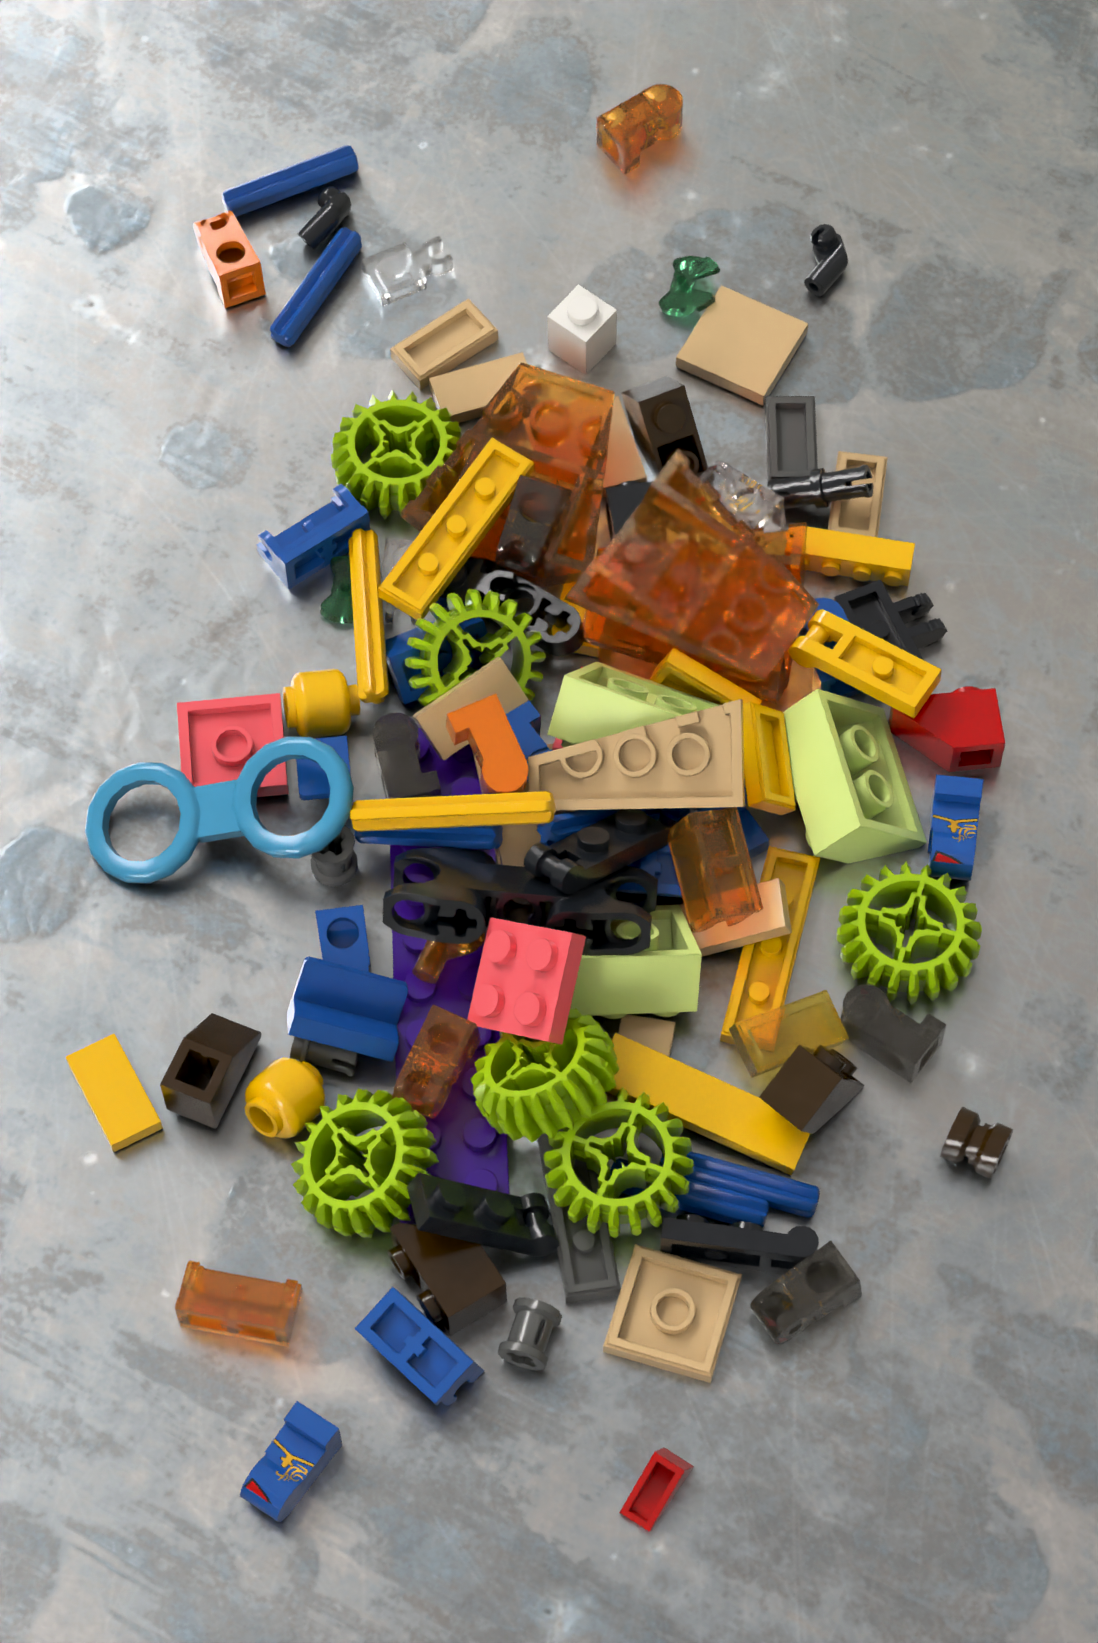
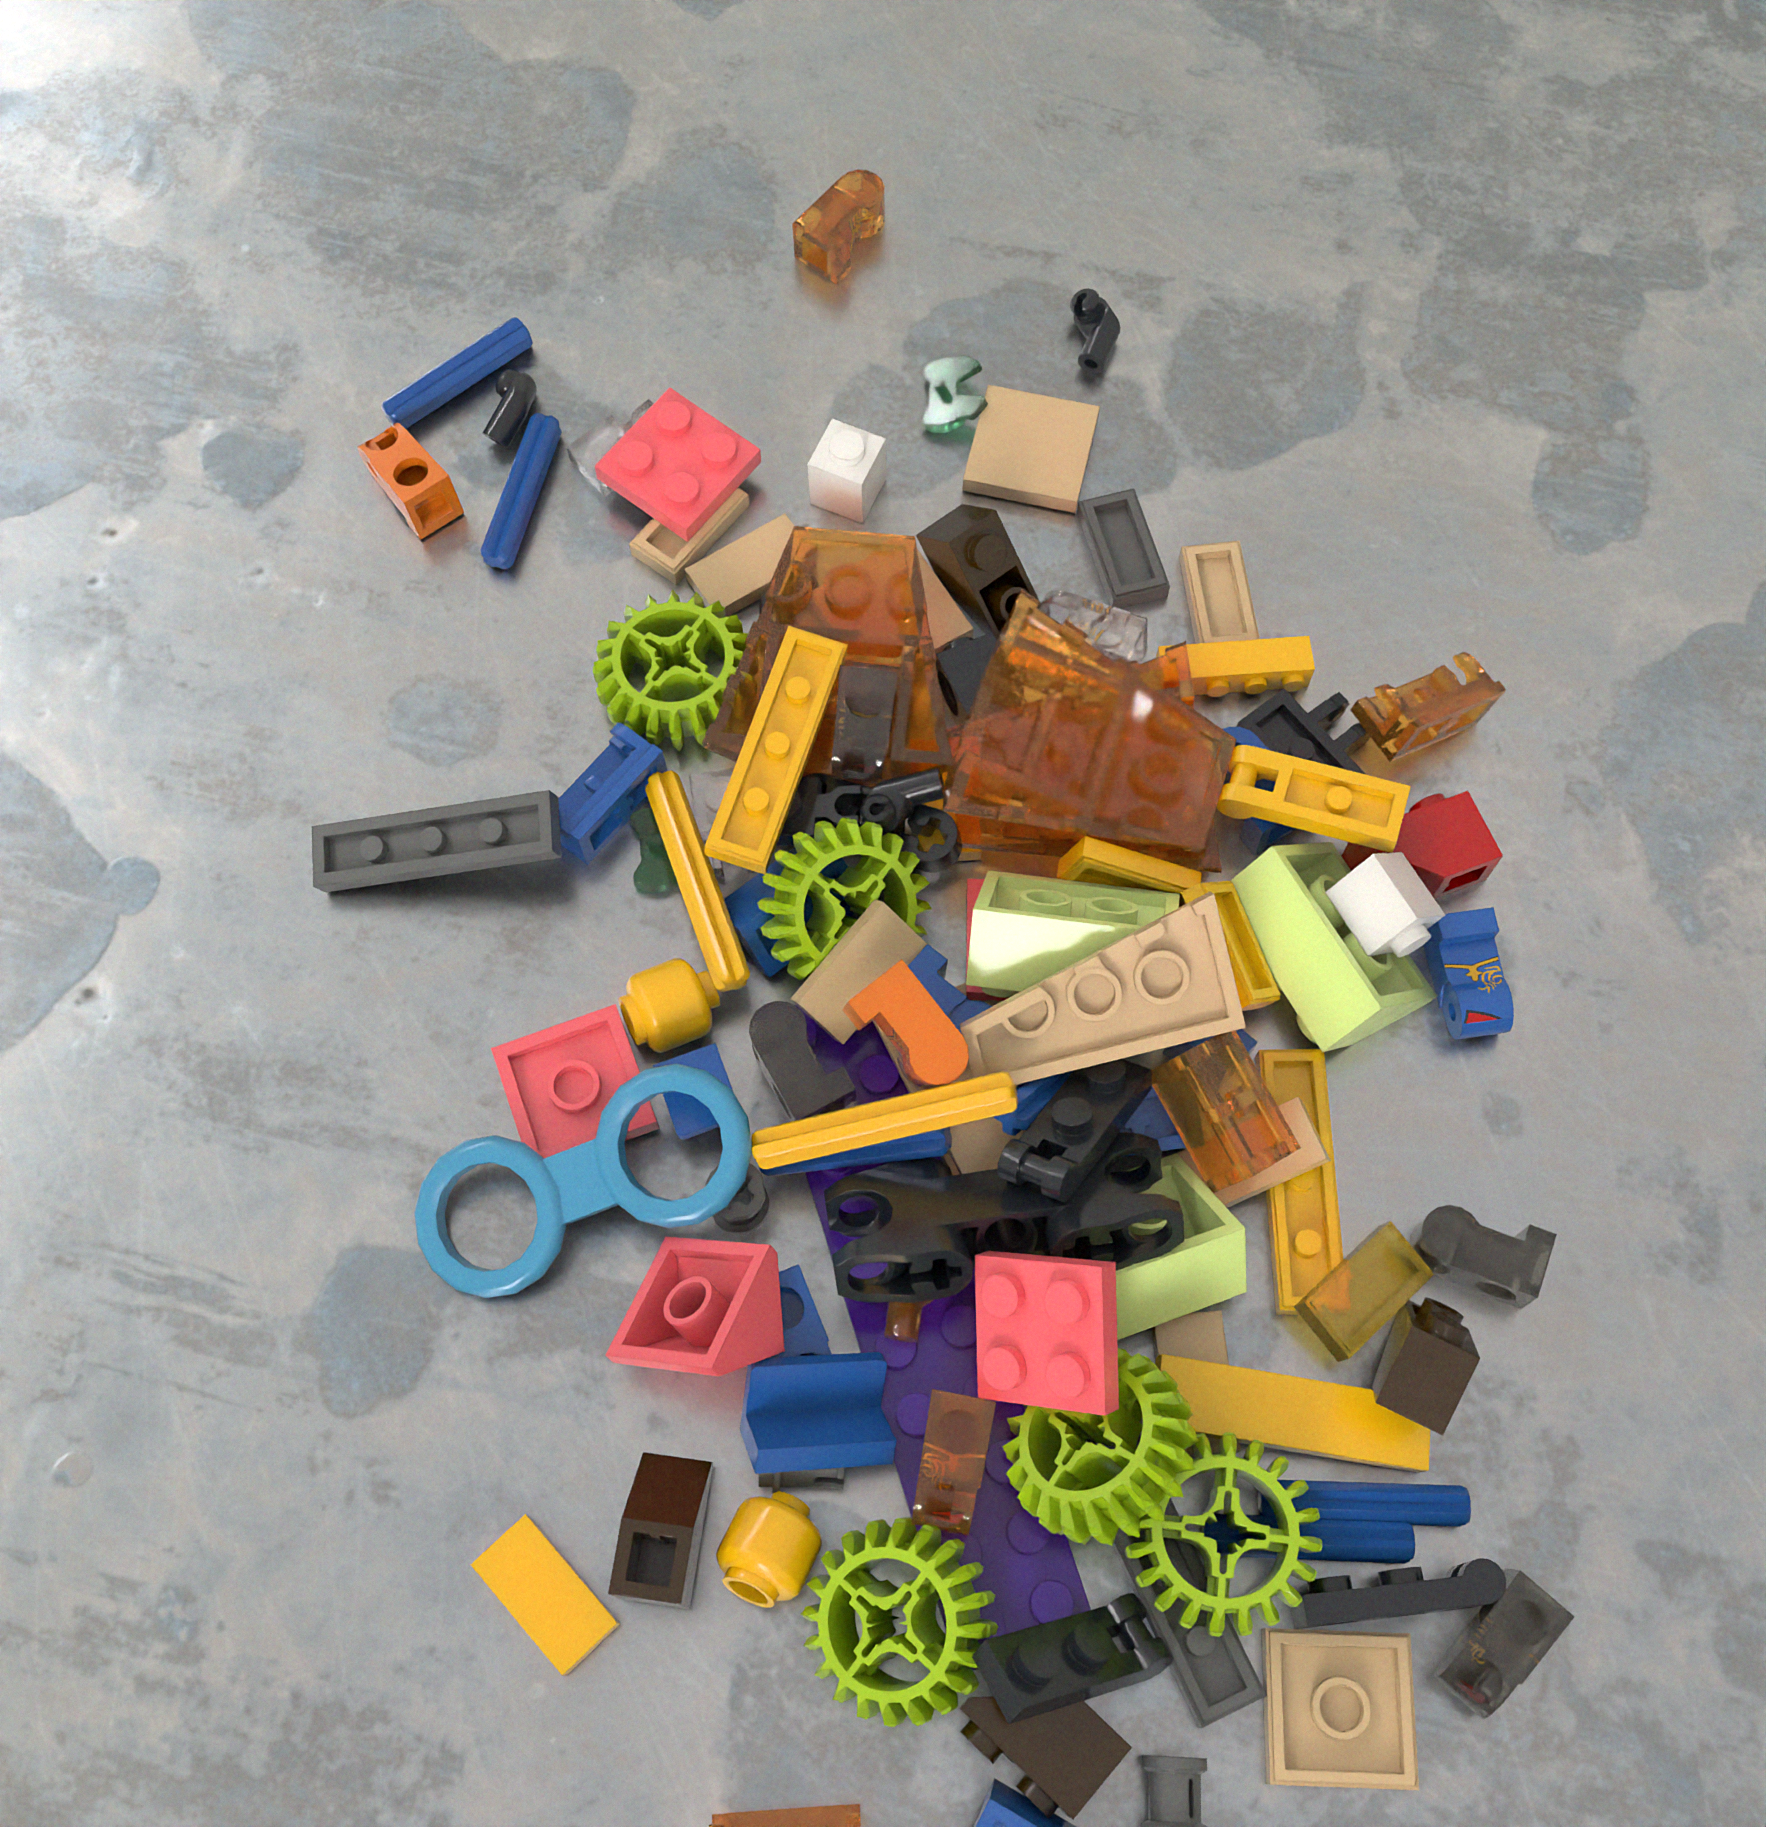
camera: 15 degrees left, 5 degrees up
black pin [767,465,873,512] -> none
lime gear [836,861,982,1005] -> none
dark brown wheel [940,1107,1013,1179] -> none
none -> dark grey plate [312,790,562,892]
none -> coral plate [595,387,761,542]
none -> coral slope [605,1237,785,1377]
none -> black arm [860,768,946,834]
none -> white brick [1325,852,1445,958]
none -> clear orange hinge [1350,652,1506,762]

